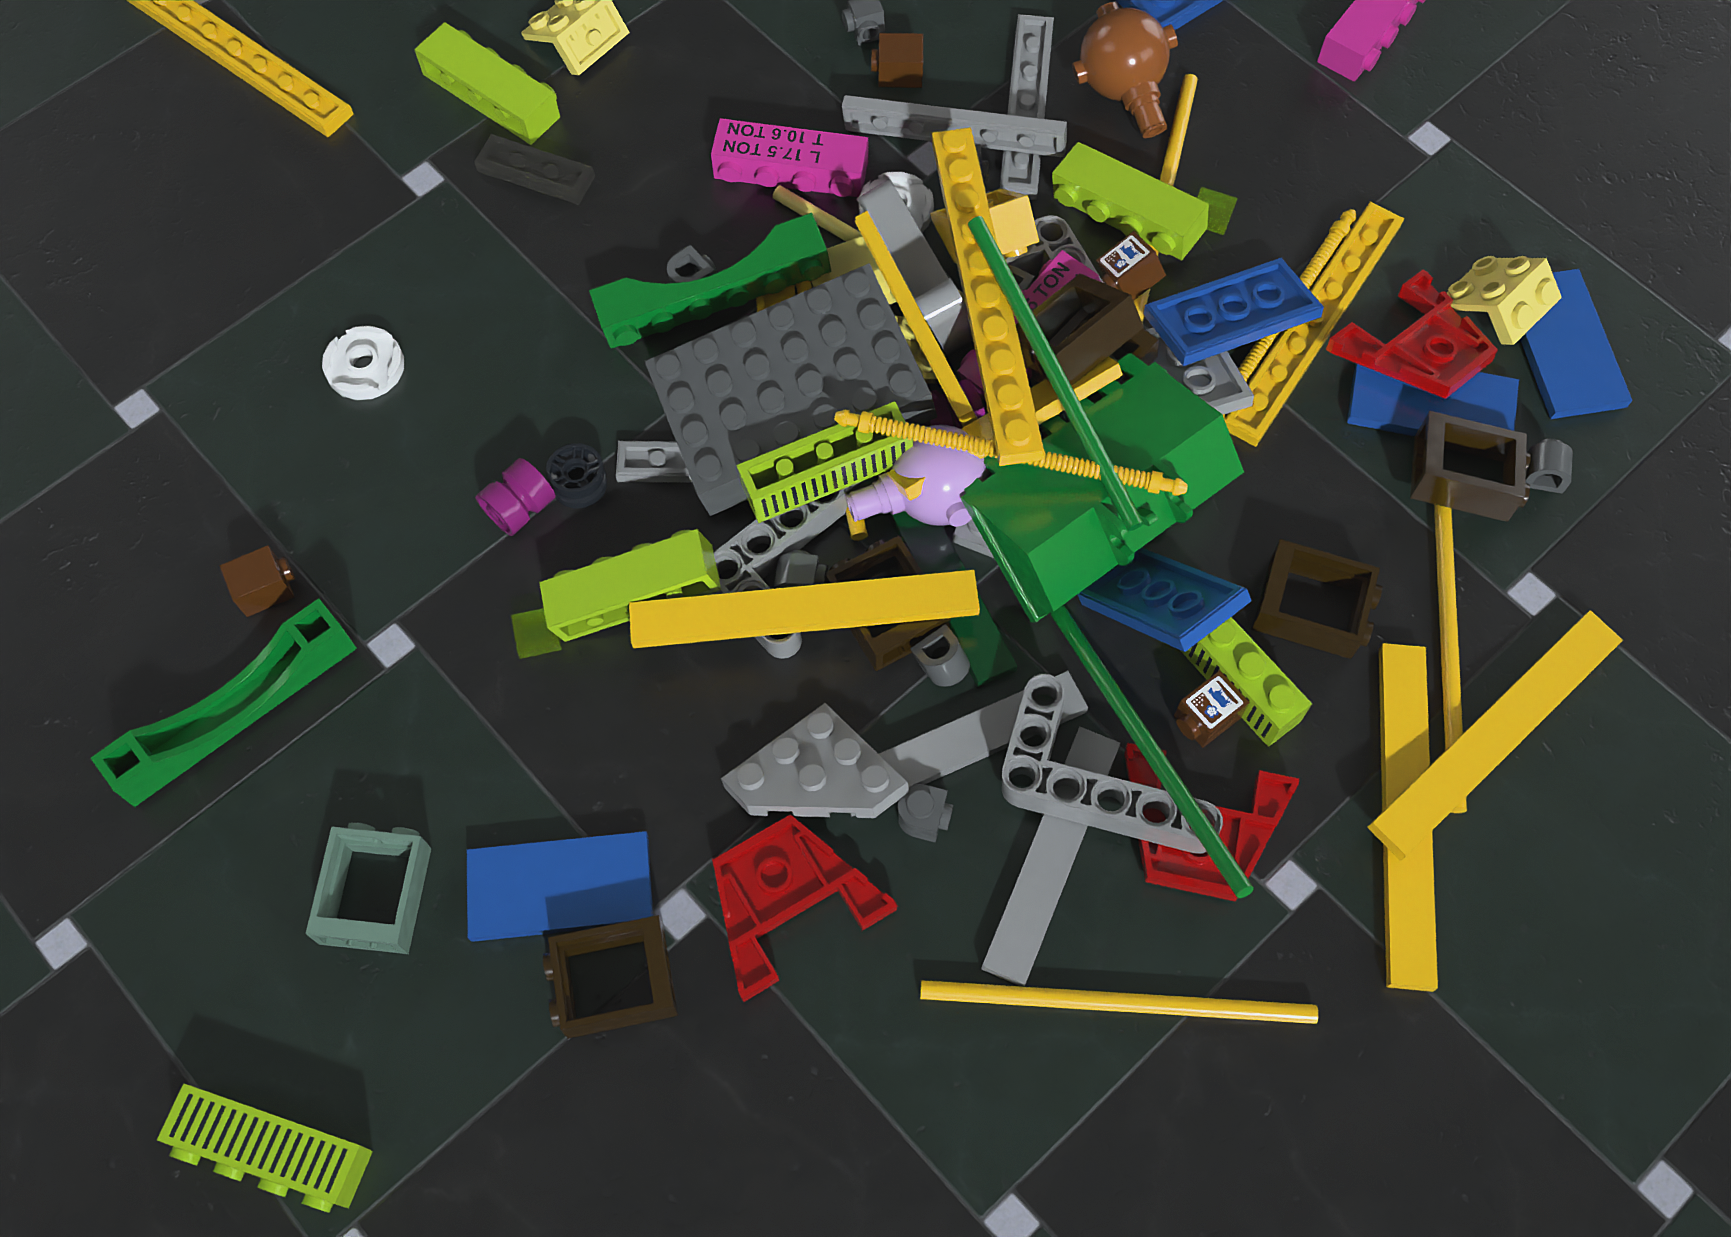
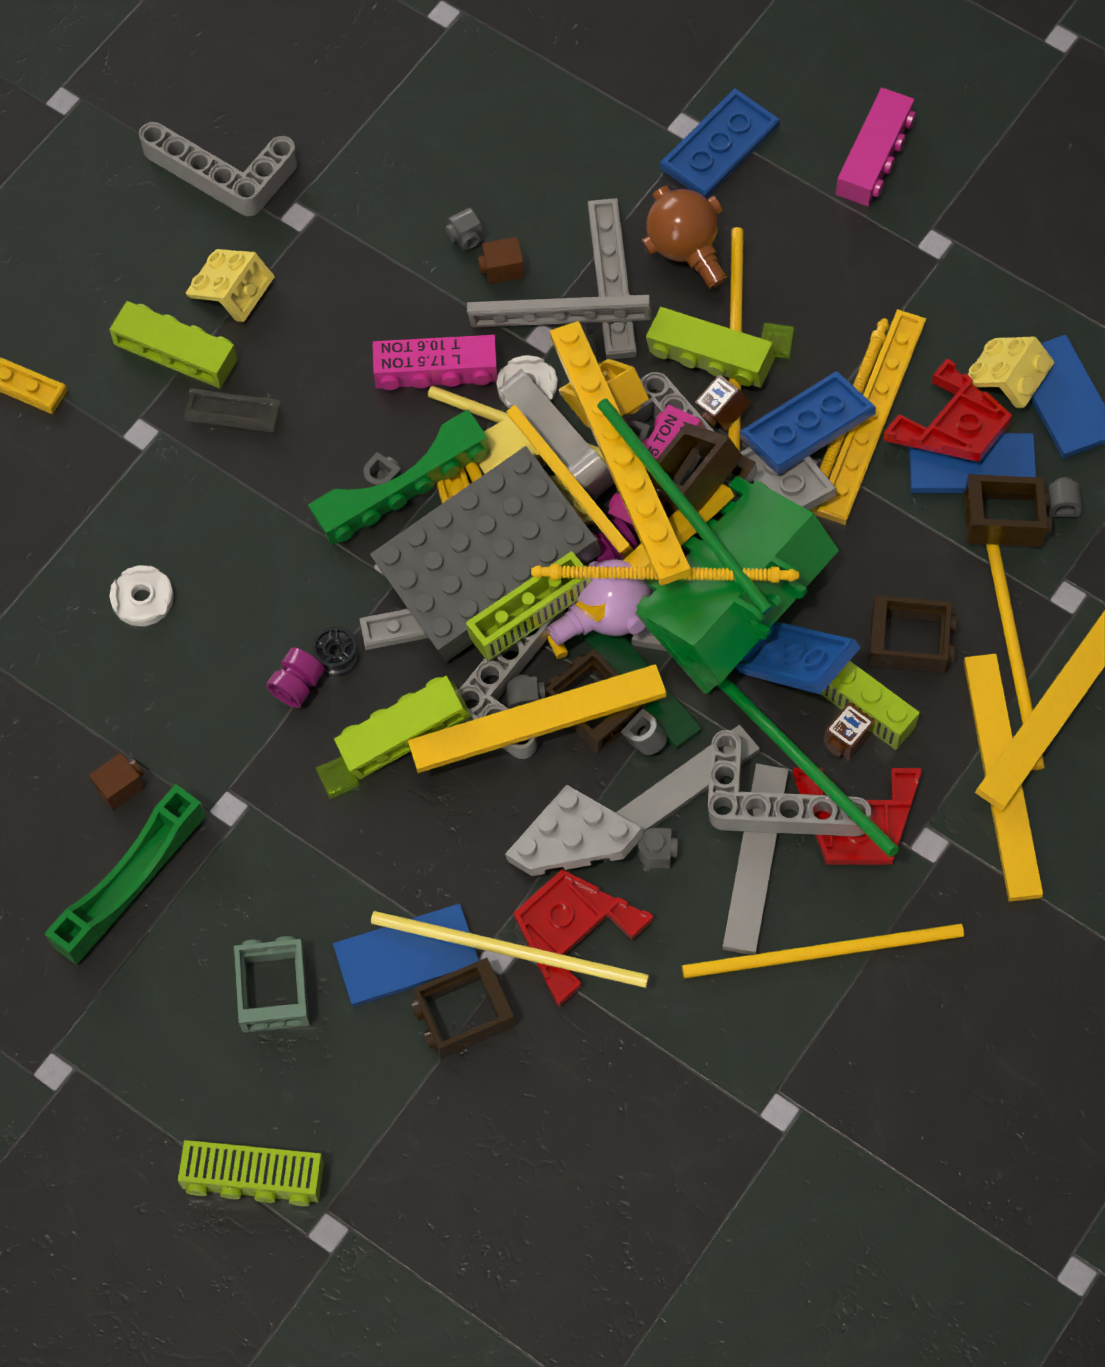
camera: 10 degrees left, 0 degrees up
none -> light yellow piece [371,911,649,988]

